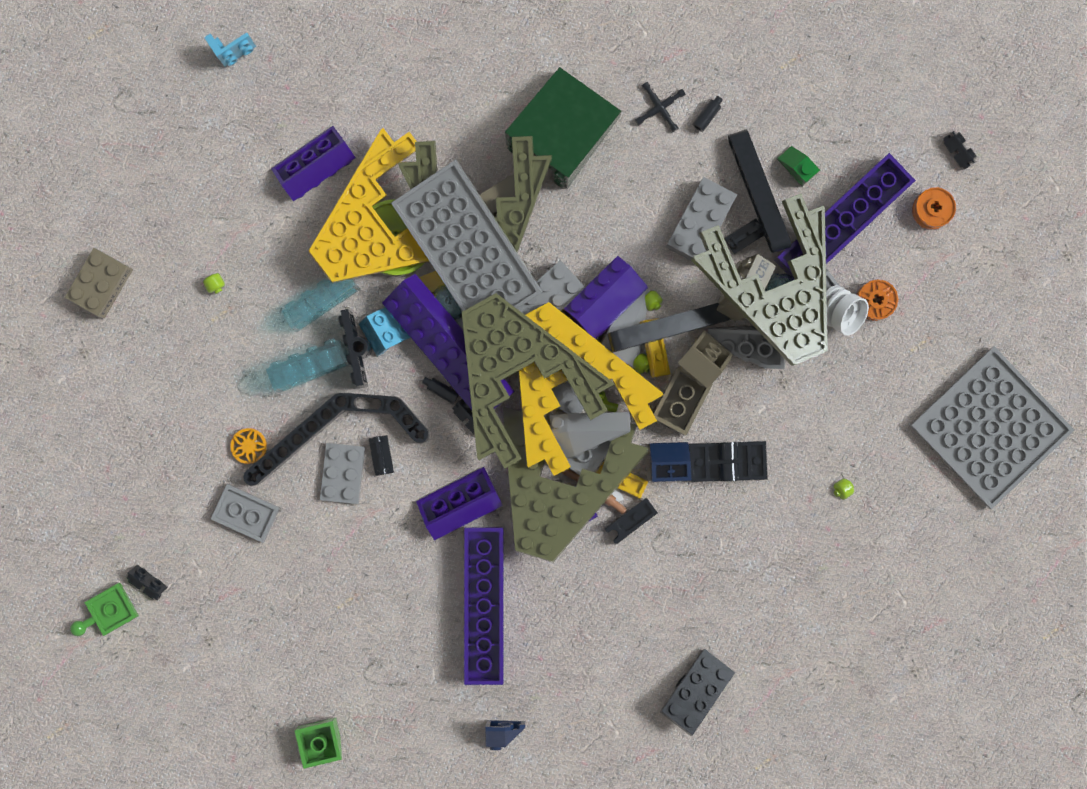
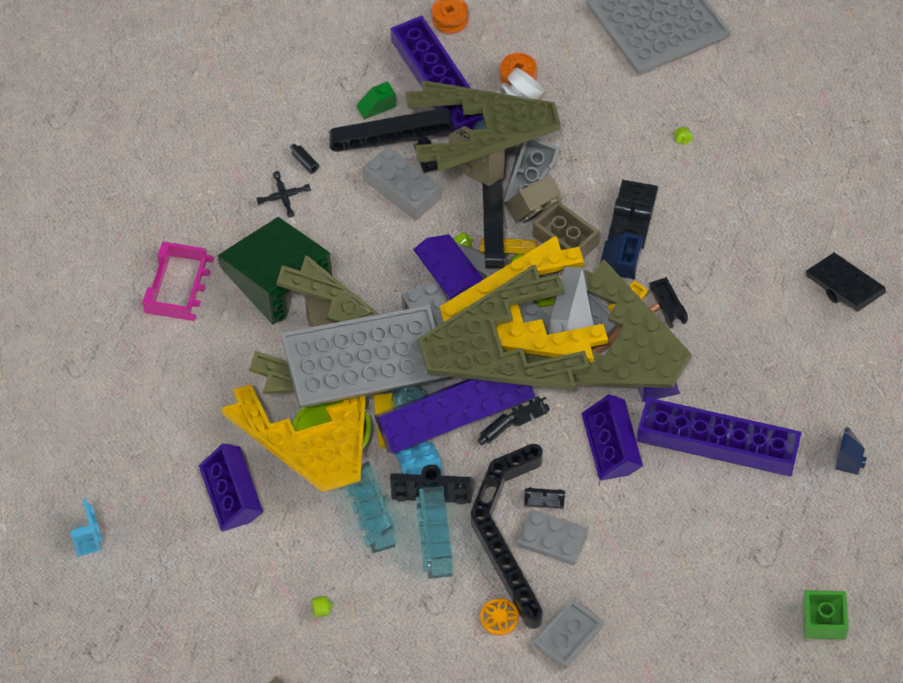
camera: 75 degrees left, 30 degrees down
none -> dark pink hinge [142,241,214,321]

